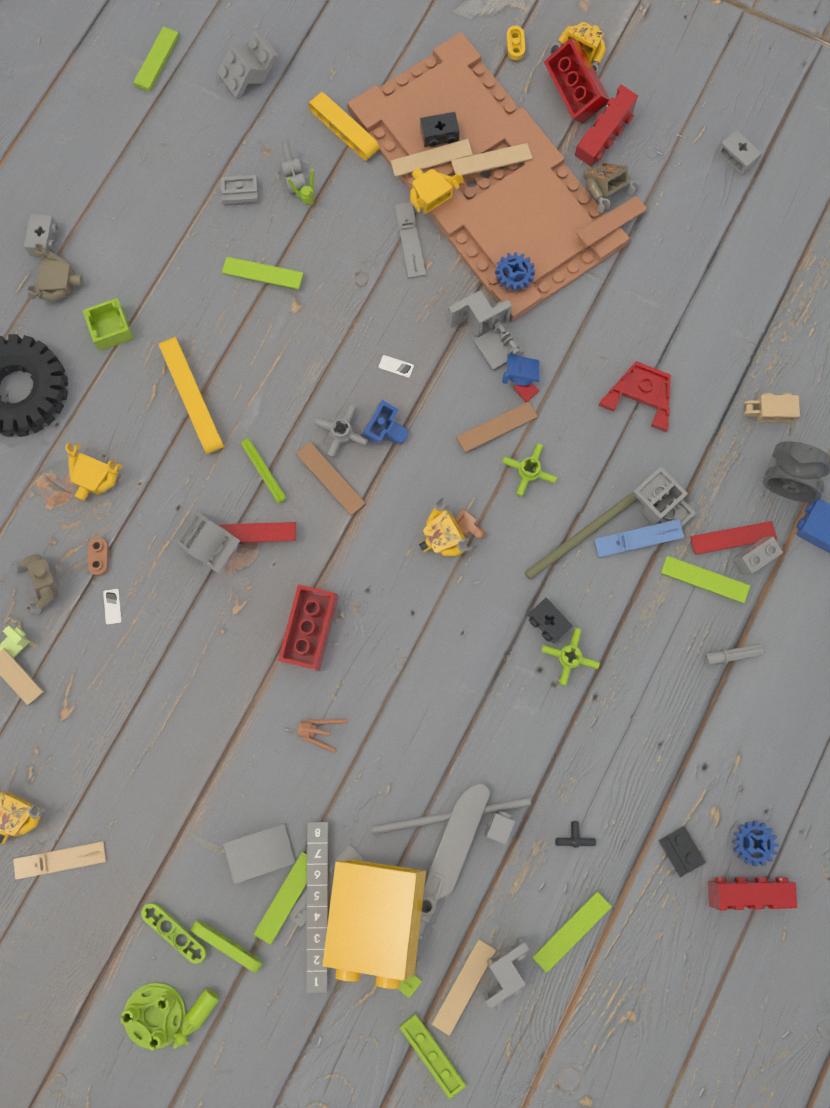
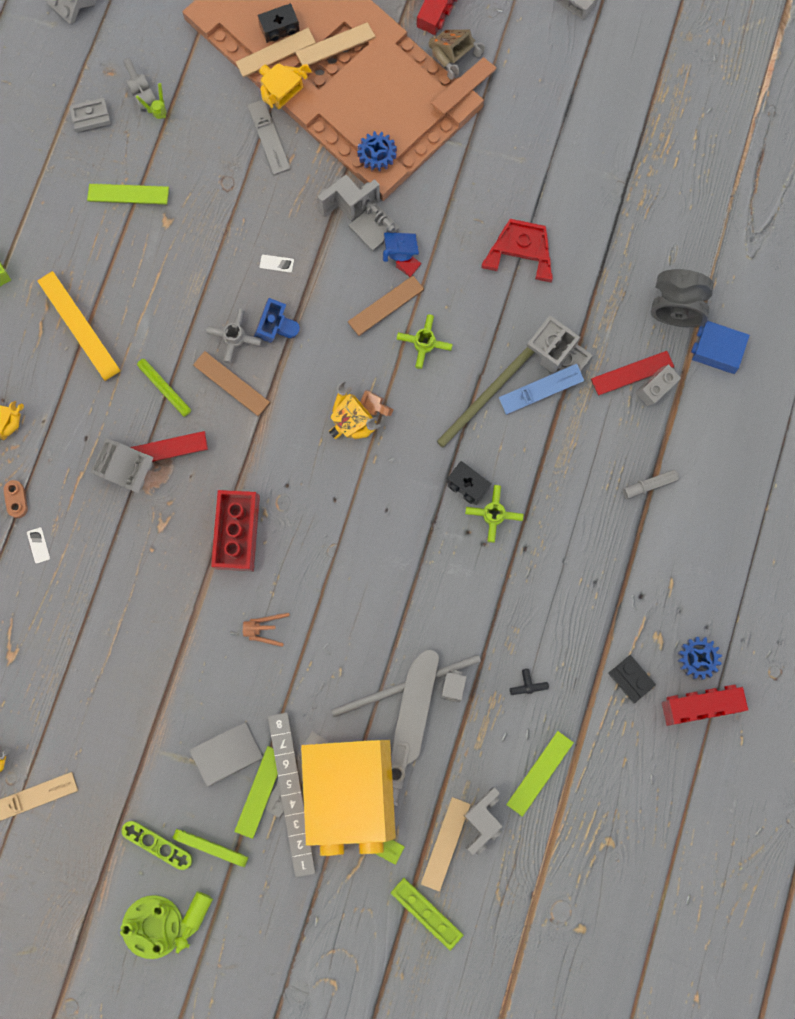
camera: 10 degrees left, 0 degrees up
yellow beam [308,92,380,161] -> none
lime piece [661,556,751,604] -> none
tan brick [743,393,800,423] -> none

